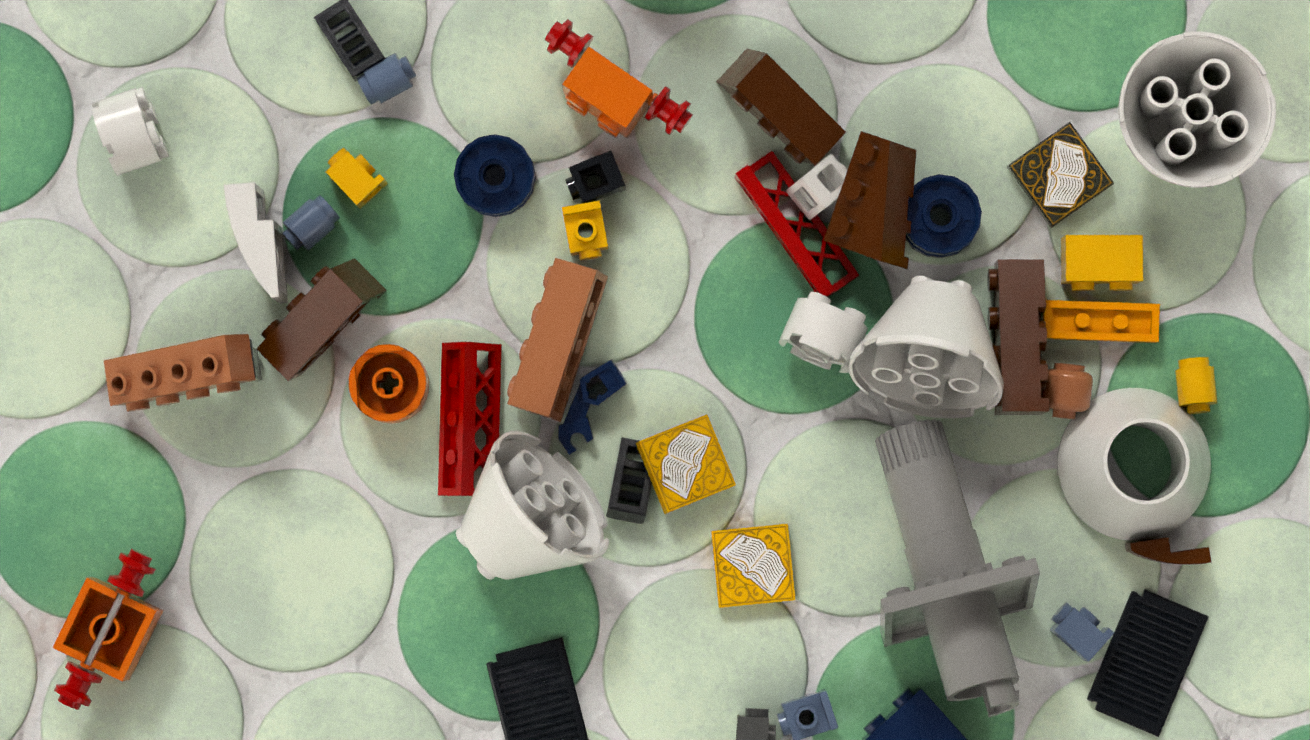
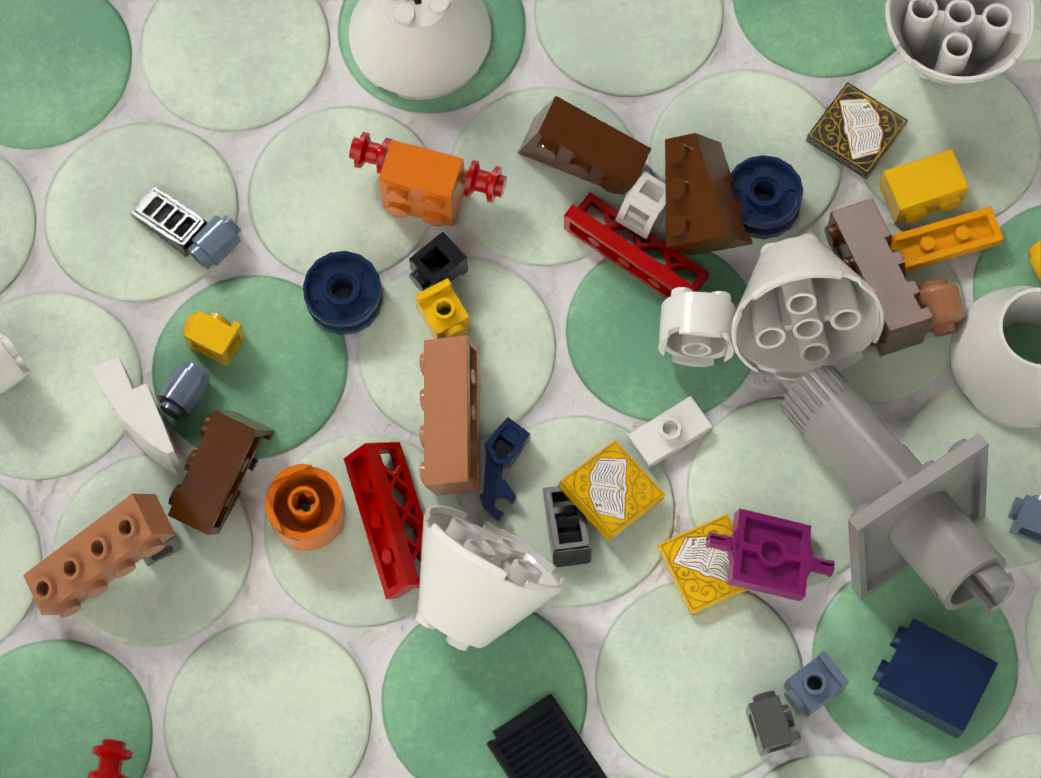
camera: 20 degrees left, 15 degrees down
none -> white plate [628,396,712,469]
none -> magenta plate [705,508,835,601]

